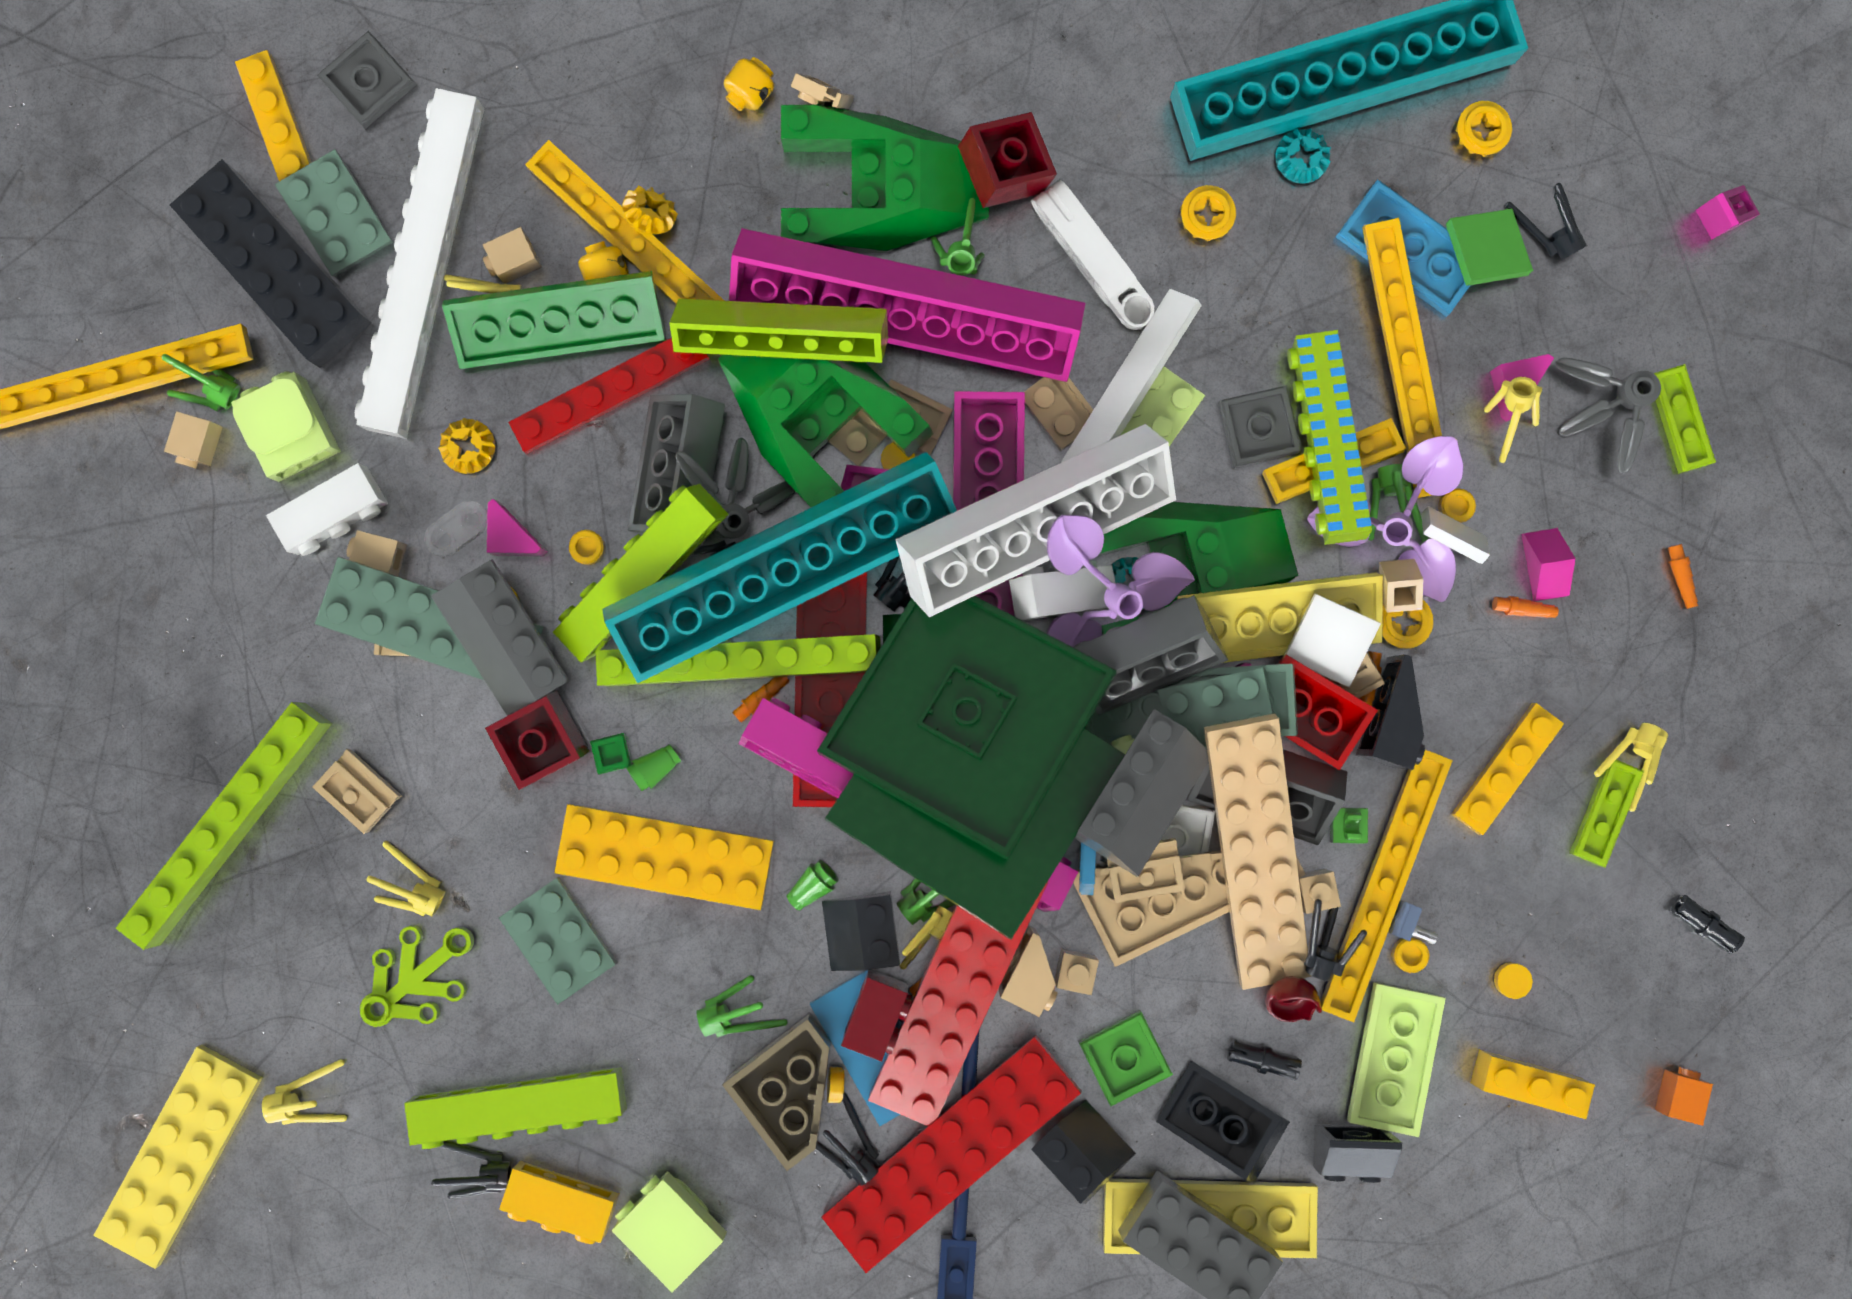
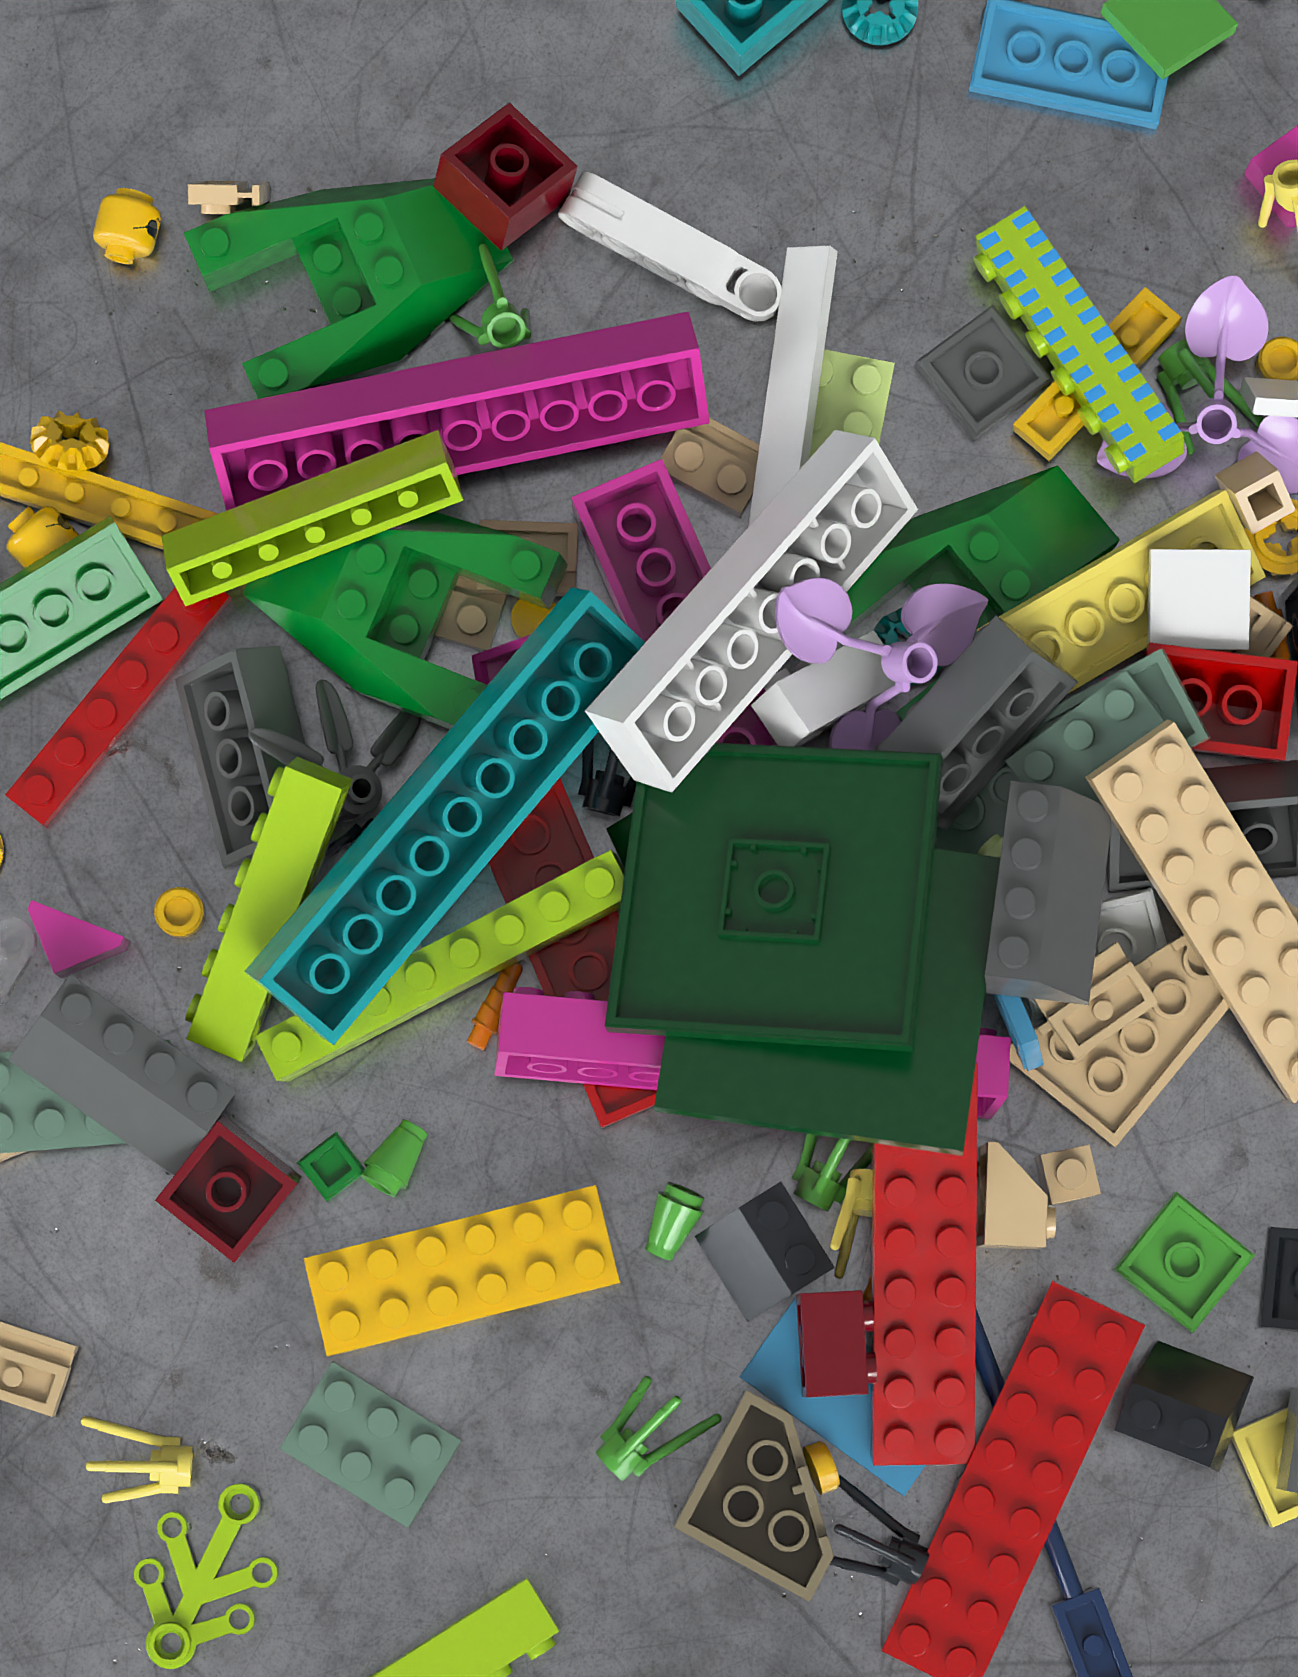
camera: 20 degrees left, 5 degrees down
yellow gear [1180,185,1236,242] -> none
yellow plate [1362,218,1442,498] -> none

